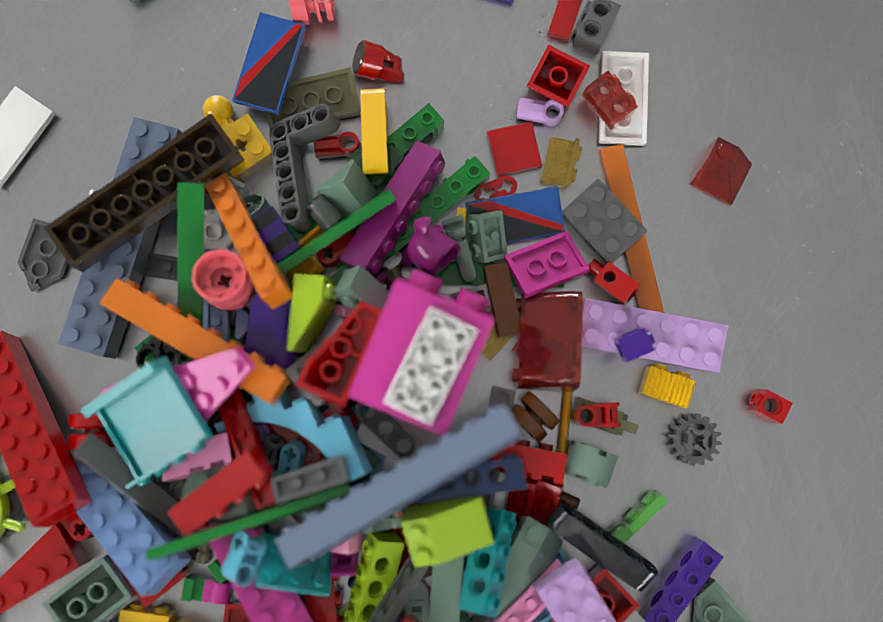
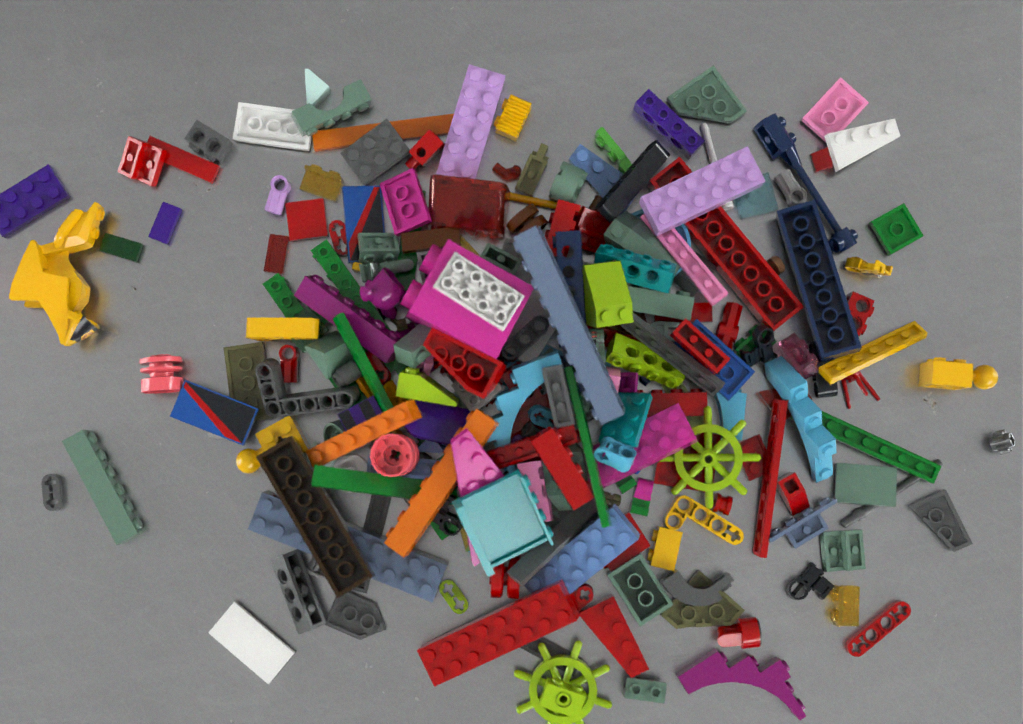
camera: 80 degrees left, 0 degrees up
red piece [352,40,404,83] -> none
red slope [526,44,590,108] -> none
red piece [572,402,621,428] -> none
clear red brick [582,70,638,130] -> none
dark purple brick [613,327,655,362] -> none
dark grey gear [667,413,722,466] -> none
clear red slope [690,137,752,206] -> none
red brick [748,389,793,424] -> none
none -> clear red tile [264,234,290,275]
none -> dark grey brick [270,549,326,634]
none -> sand green arch [291,79,372,137]
none -> light aqua slope [305,69,331,108]
none -> lime beam [439,579,469,614]
none -> sand green brick [480,243,522,276]
none -> clear red arm [492,163,521,180]
none -> medium blue wing [569,144,641,216]

